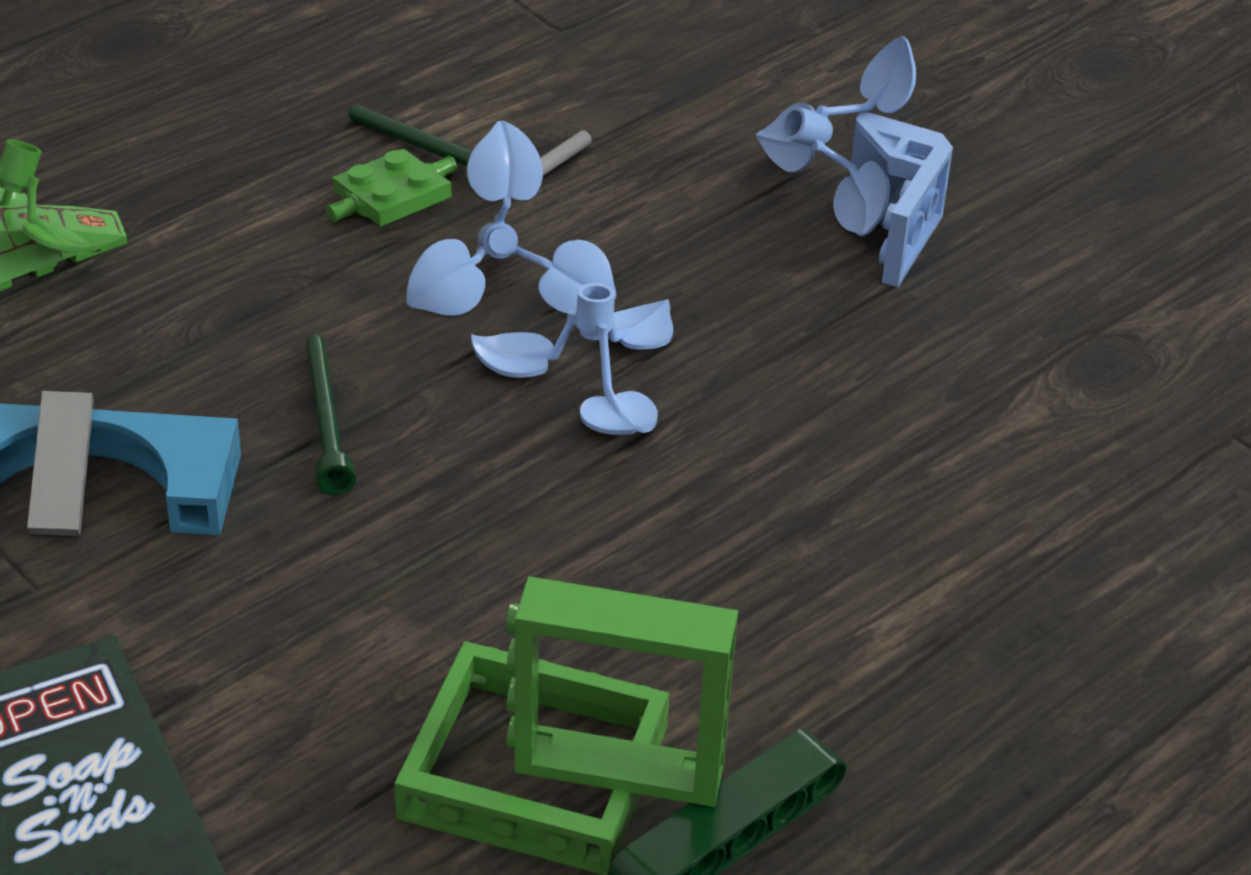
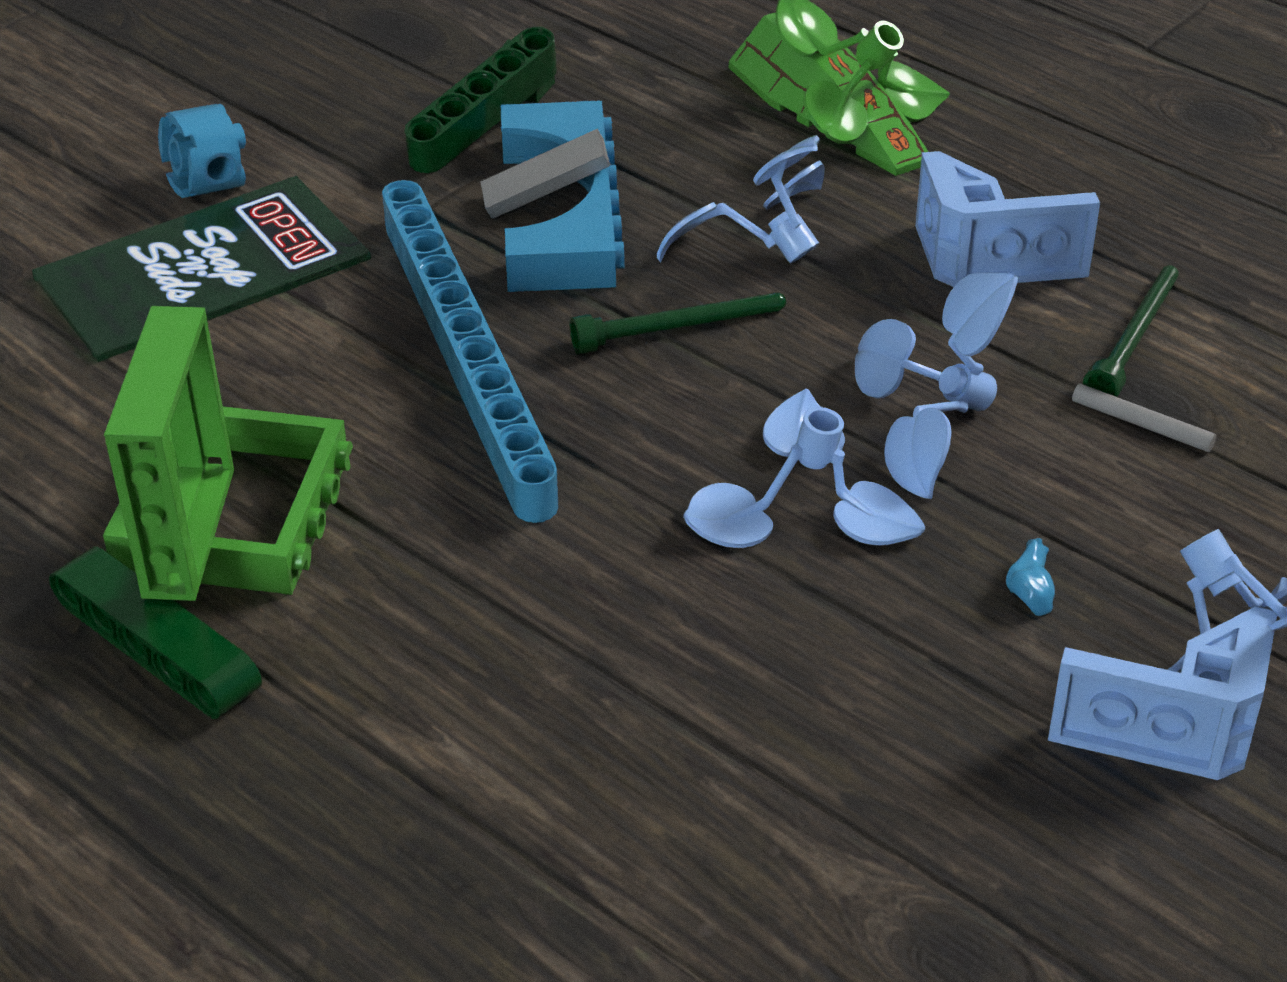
camera: 85 degrees right, 0 degrees up
bright green plate [326,148,457,227] -> none
none -> dark azure beam [382,180,558,523]
none -> light blue plant [657,135,825,264]
none -> light blue bracket [915,151,1100,287]
none -> dark azure animal [1006,538,1055,616]

